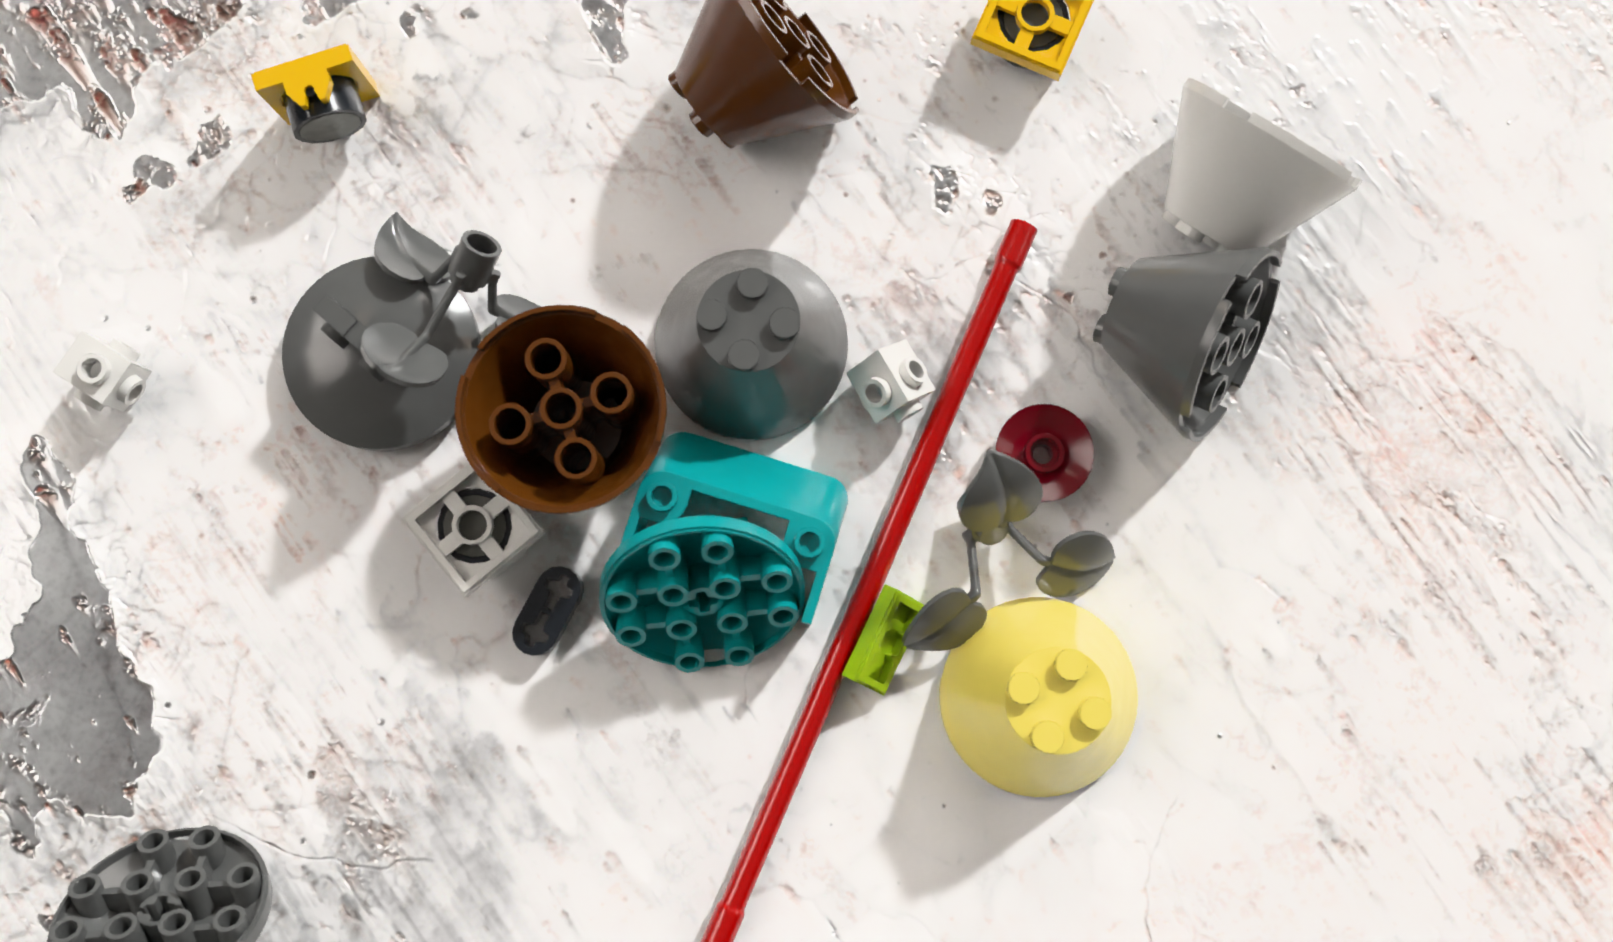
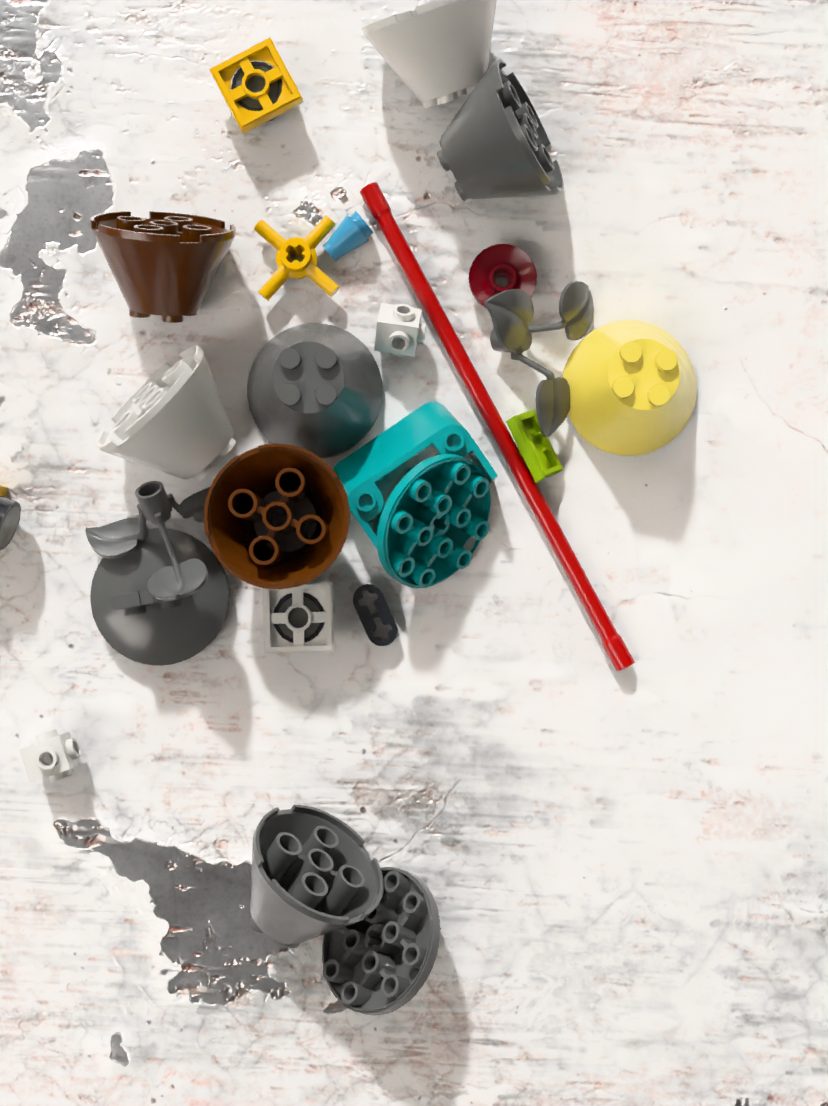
camera: 50 degrees left, 5 degrees up
none -> white cone [96,345,236,481]
none -> dark grey cone [250,805,384,948]
none -> yellow bar [254,215,340,301]
none -> dark azure cone [322,211,374,261]

